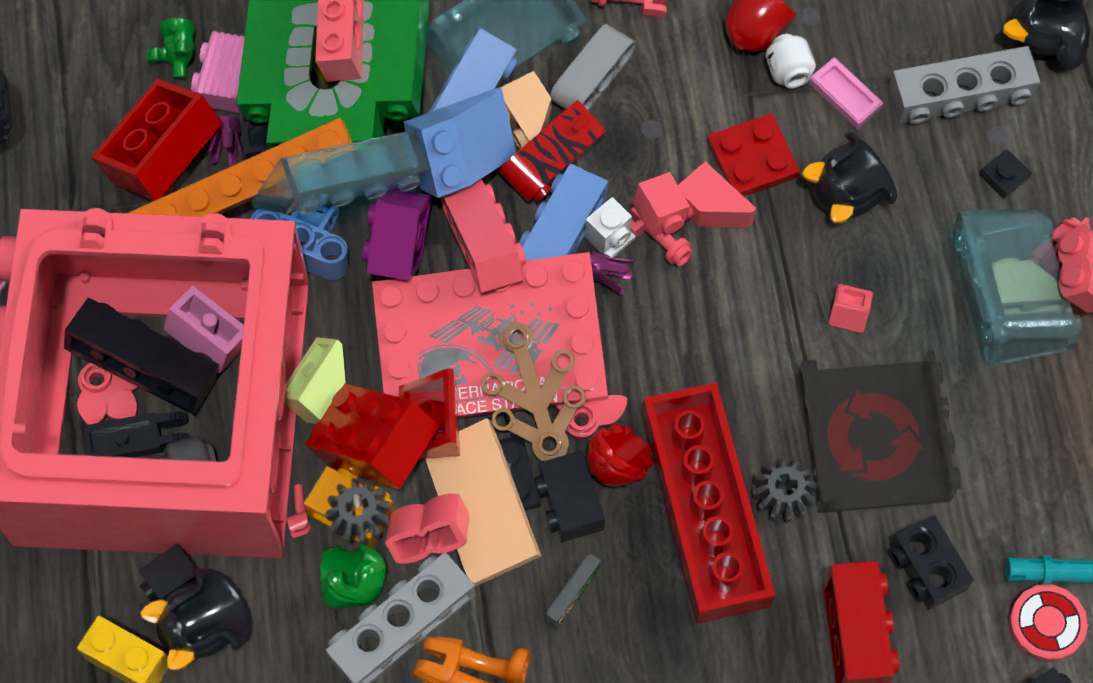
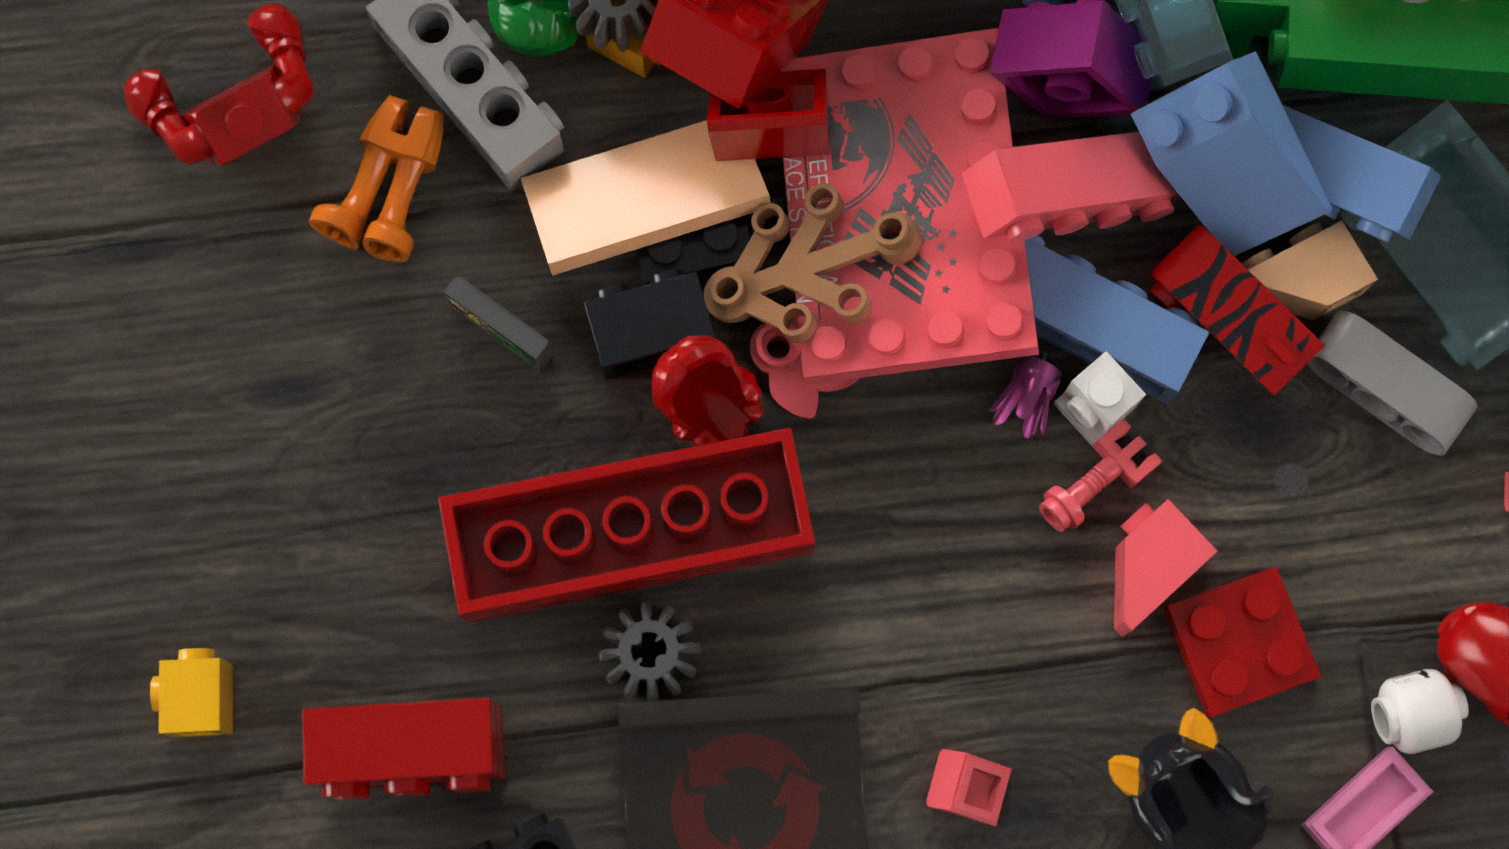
camera: 90 degrees right, 10 degrees up
coral brick [385,494,470,564] -> none
coral brick [632,172,690,236] -> none

